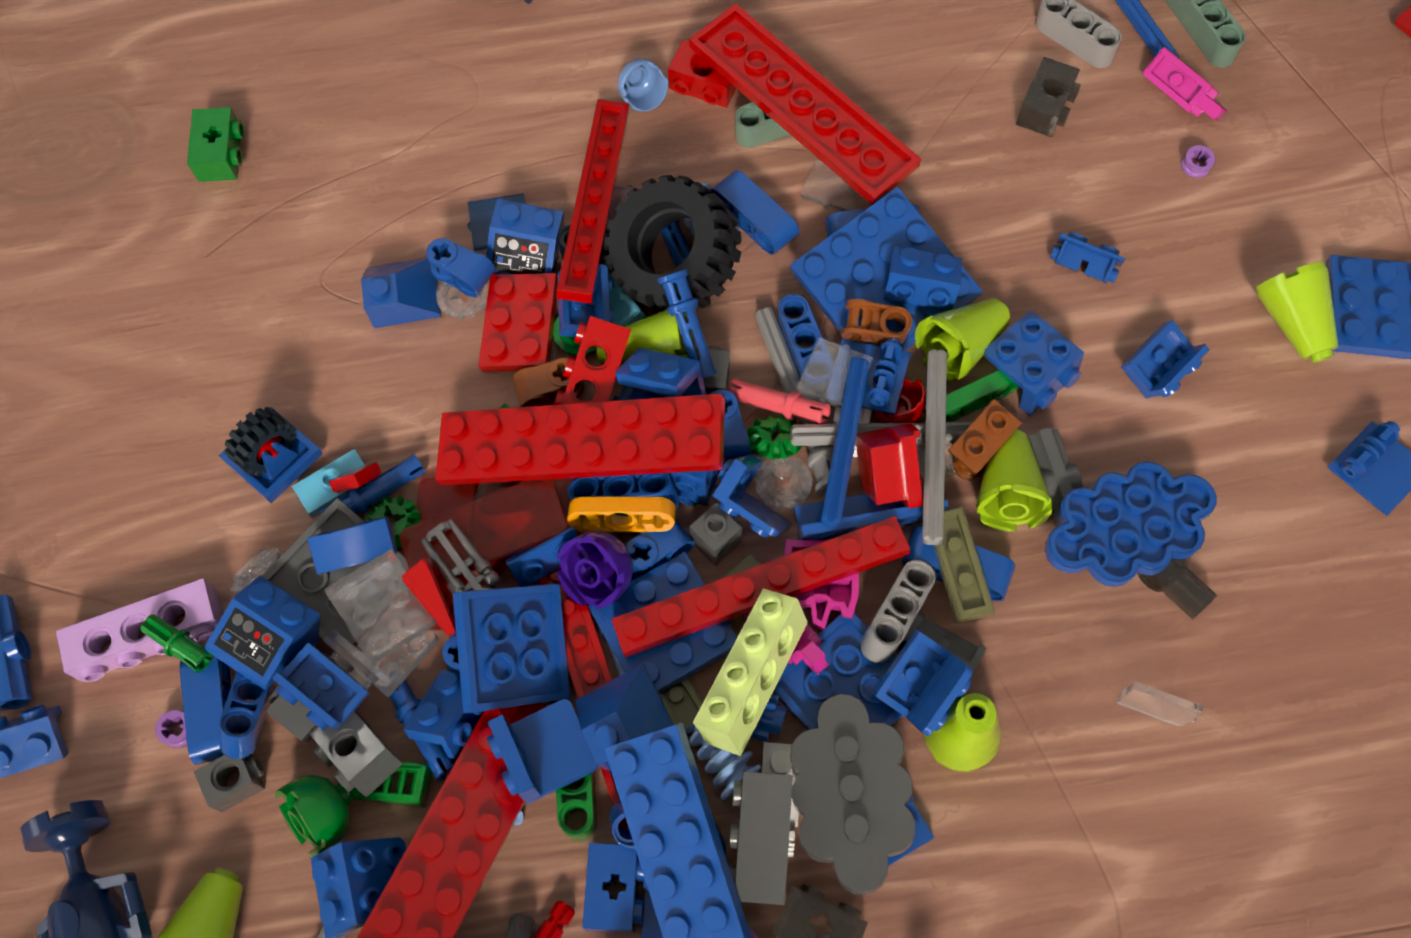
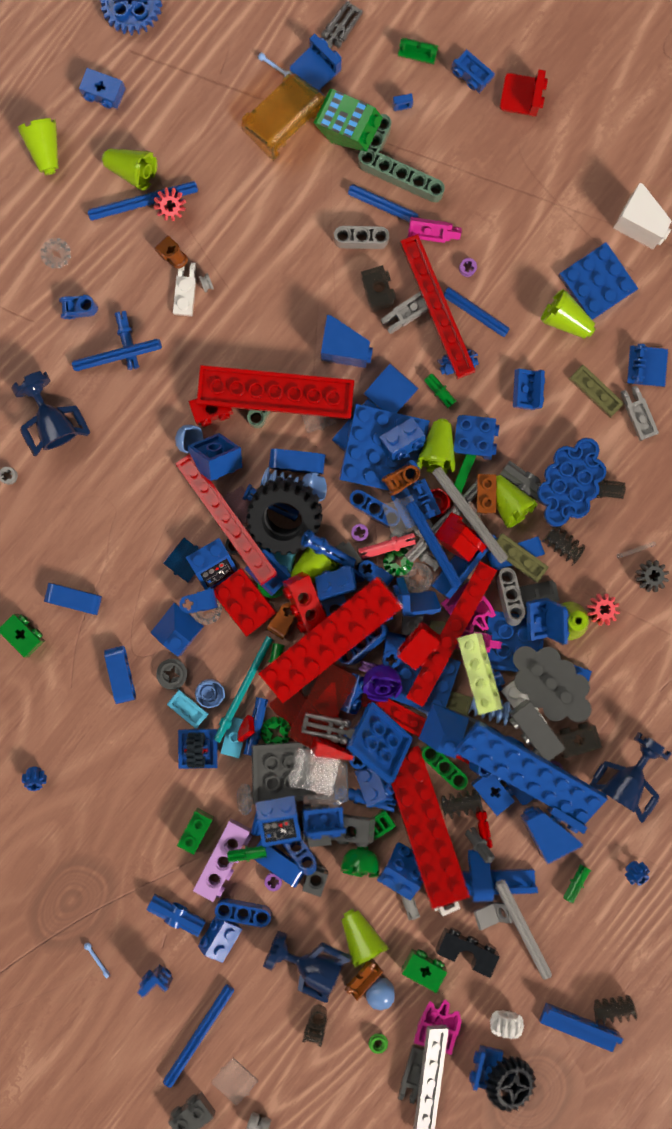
camera: 45 degrees left, 20 degrees up
blue slope [307,517,398,574] -> none
blue bracket [487,699,598,805] -> none
light orange beam [567,497,676,532] -> none
light grey axle [755,307,805,394] -> none
none -> blue gear [22,767,47,791]
none -> blue beam [44,583,102,615]
none -> blue beam [104,646,136,704]
none -> dark grey gear [156,659,187,689]
none -> medium azure plate [167,689,209,729]
none -> green brick [177,808,214,855]
none -> blue slope [187,433,243,481]
none -> medium blue hair [195,679,225,708]
none -> teal bar [213,636,273,743]
none -> blue beam [215,898,272,927]
none -> medium blue hair [302,472,327,502]
none -> blue slope [321,315,373,368]
none -> medium lavender bush [351,524,368,542]
none -> blue slope [364,363,419,413]
none -> light grey hinge [381,292,428,334]
none -> red brick [397,621,441,670]
none -> red plate [400,234,475,379]
none -> green axle [425,373,457,409]
none -> clear smoke piece [441,789,483,820]
none -> blue axle [443,288,509,337]
none -> clear smoke piece [542,526,585,566]
none -> olive tile [569,365,624,418]
none -> coral gear [587,593,620,626]
none -> light grey hinge [621,386,659,441]
none -> dark grey gear [636,560,669,592]

